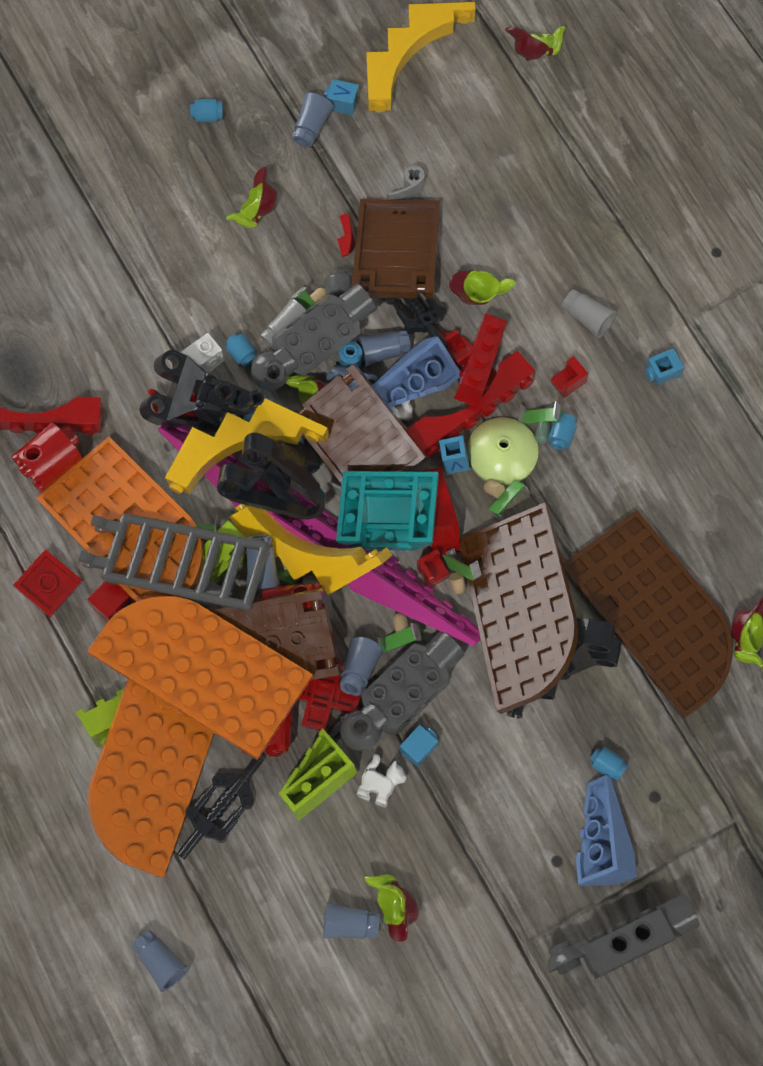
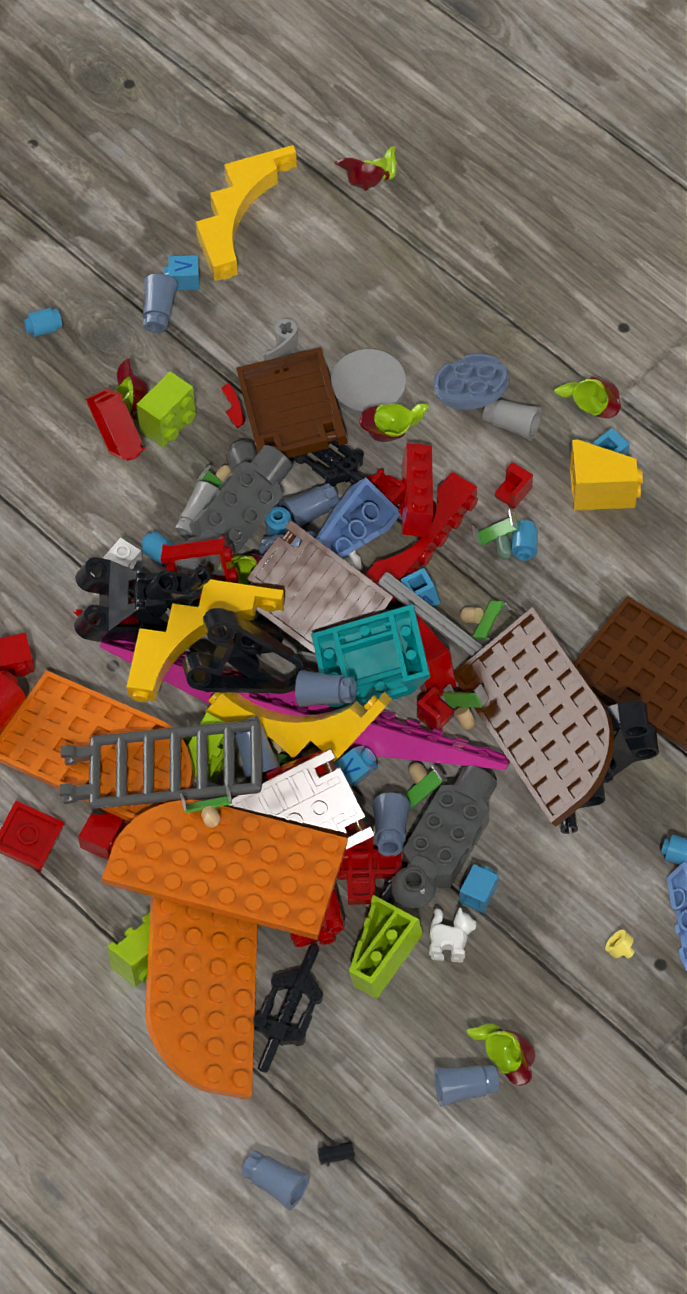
camera: 15 degrees left, 10 degrees down
yellowish green dish [467,417,539,485] -> none
none -> red window [85,388,146,461]
none -> lime piece [137,371,196,448]
none -> red window [160,536,239,599]
none -> piece [180,785,232,828]
none -> sand blue plant [295,670,357,707]
none -> black pin [317,1141,355,1167]
none -> light grey tile [331,349,406,416]
none -> dark azure brick [334,745,379,787]
none -> light grey axle [378,573,484,657]
none -> sand blue tile [434,354,510,410]
none -> lime hair [554,377,621,419]
none -> yellow slope [570,439,643,510]
none -> light yellow tile [605,929,635,959]

